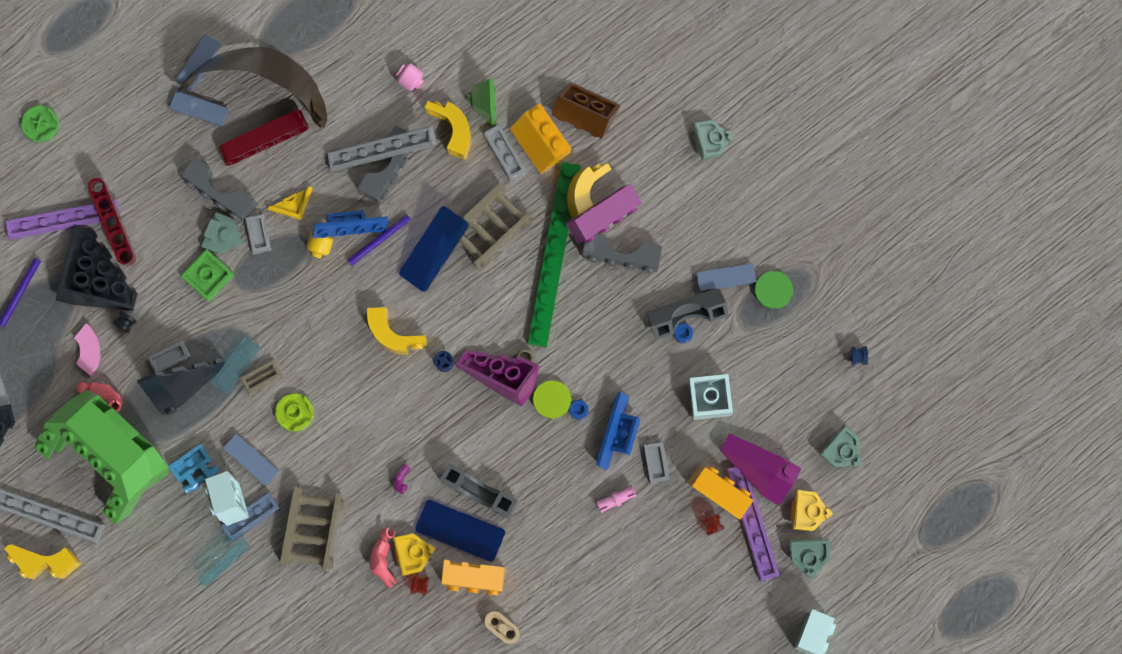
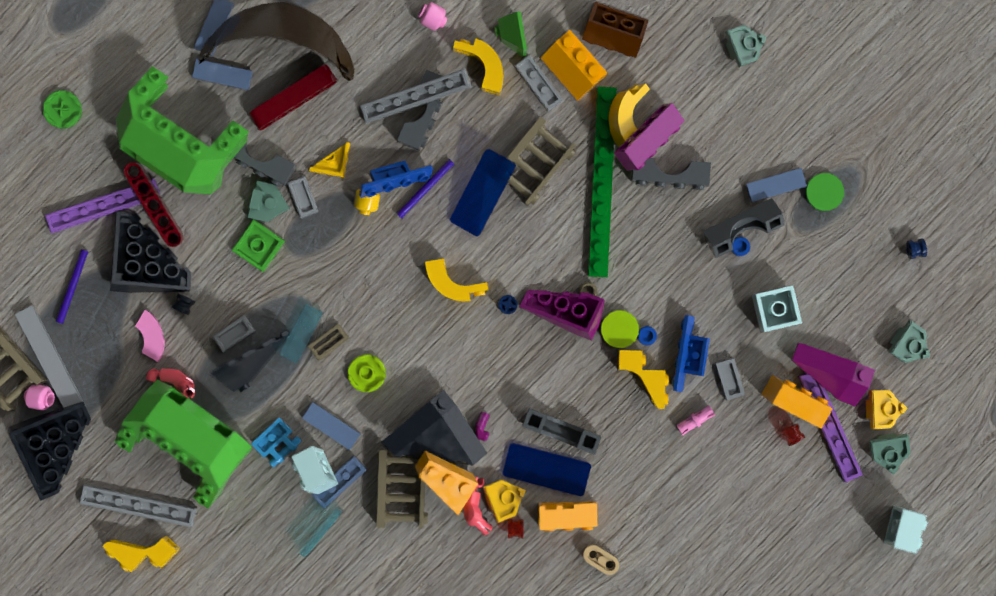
camera: 15 degrees left, 10 degrees up
none -> bright green wedge [116,66,249,195]
none -> black slope [381,390,487,466]
none -> light orange wedge [415,451,478,515]
none -> yellow arch [618,350,669,409]

